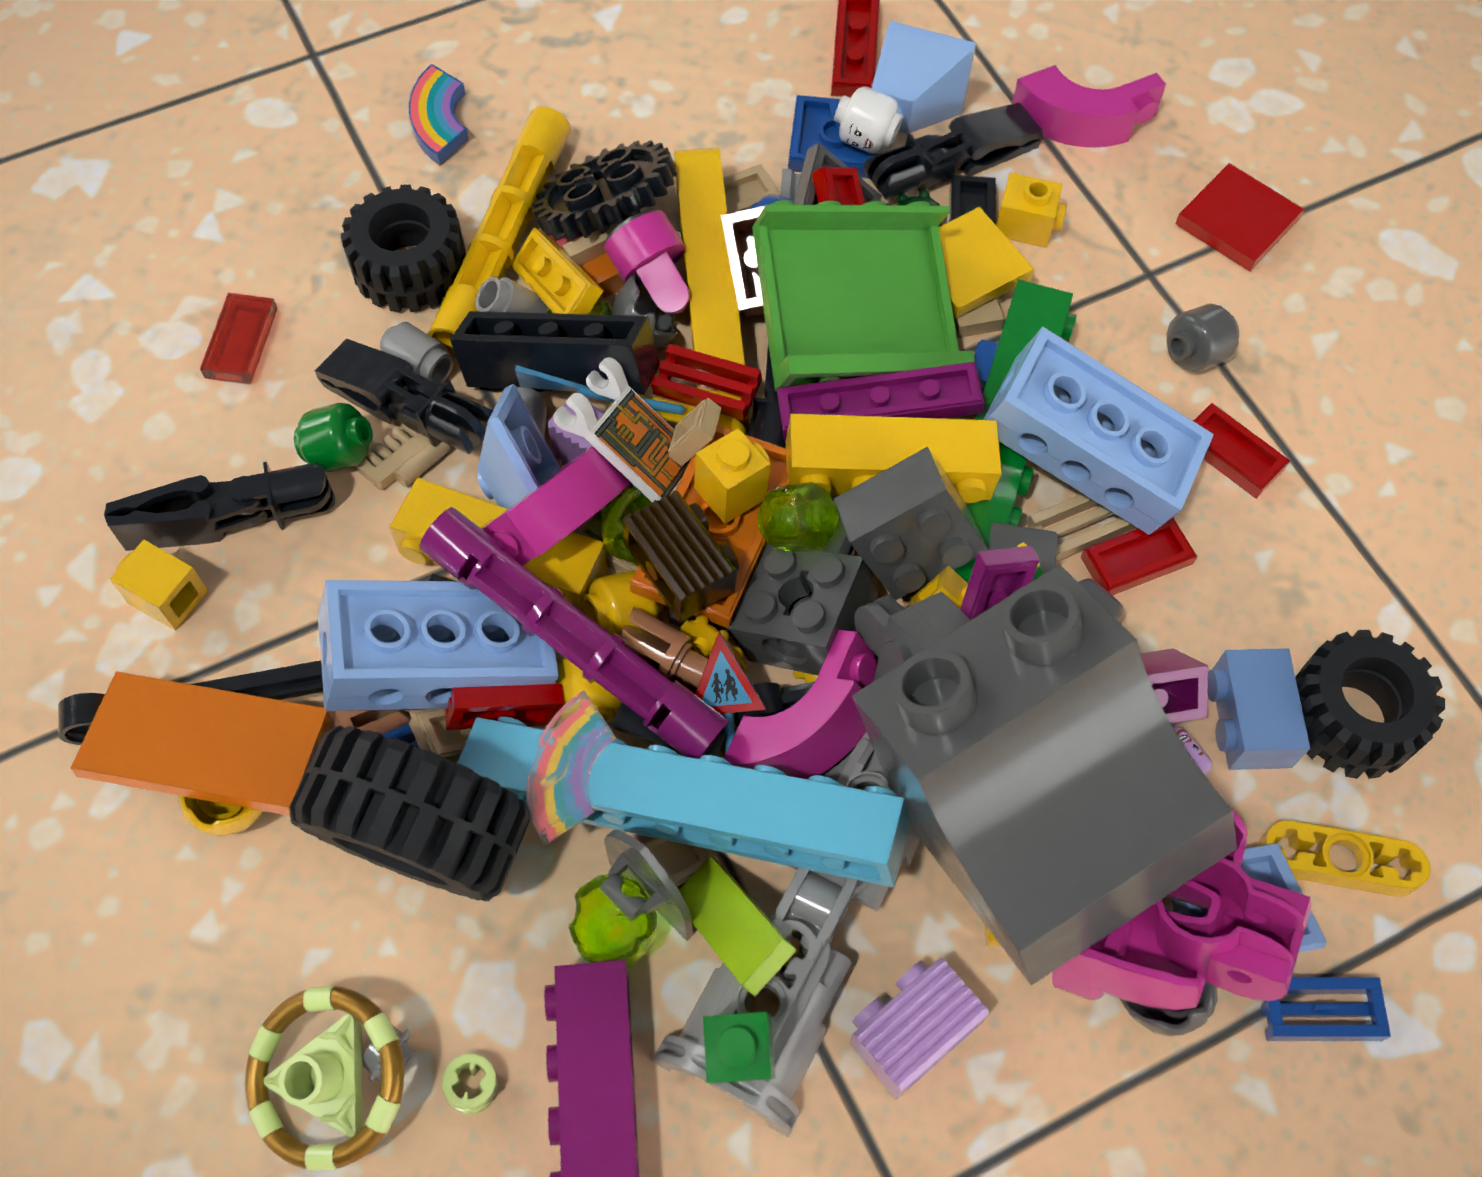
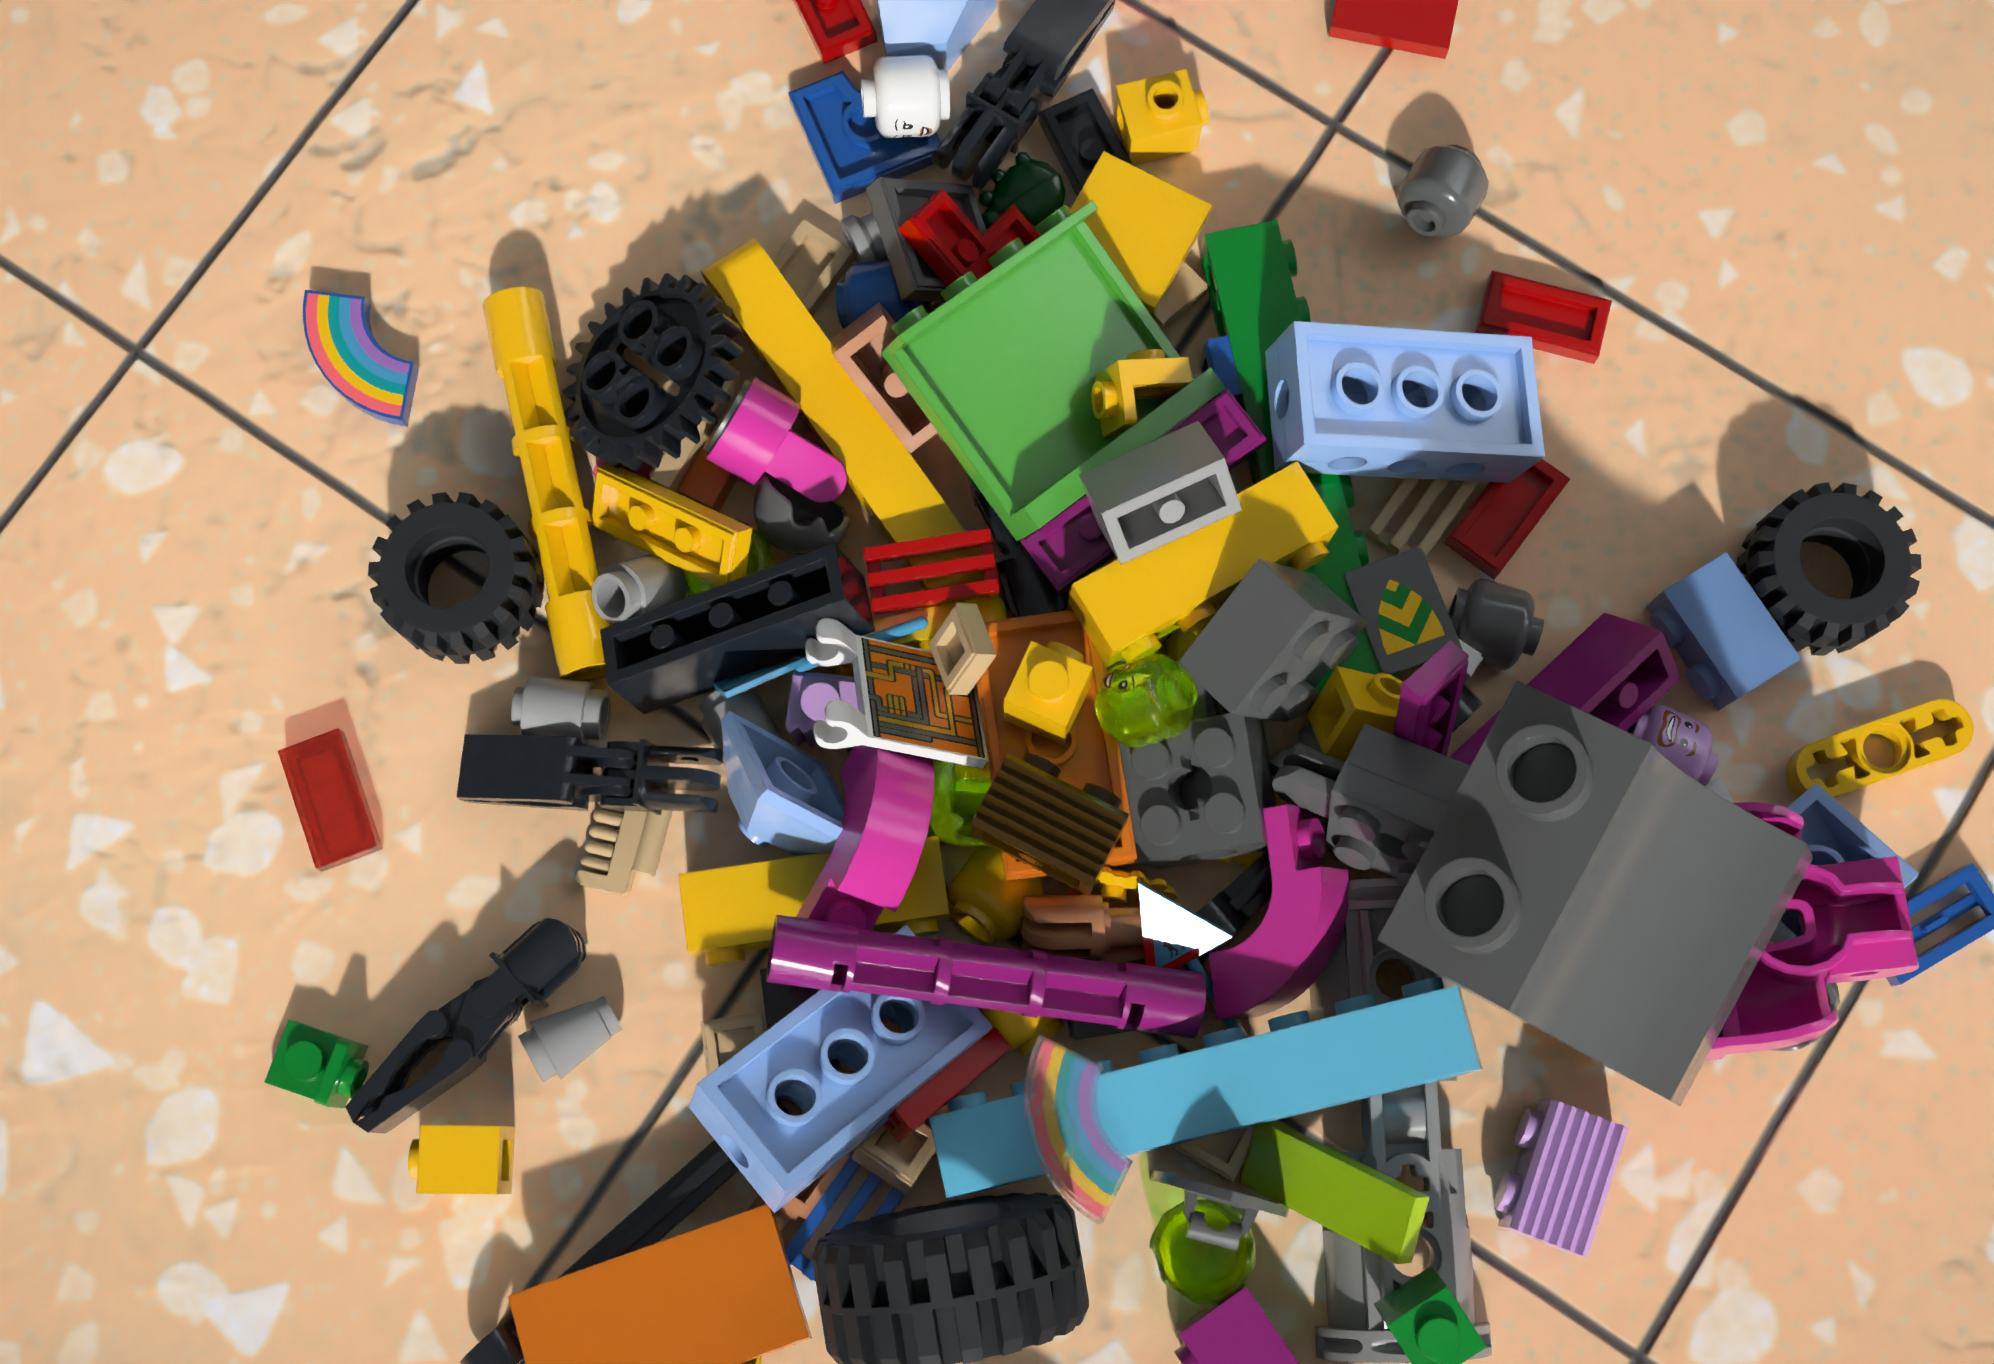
camera: 25 degrees left, 15 degrees up
green head [293,403,373,472] -> none
none -> green bracket [264,1020,369,1108]
none -> light grey cone [518,996,622,1082]
none -> light grey brick [1079,421,1242,565]
none -> yellow bracket [1091,349,1192,437]

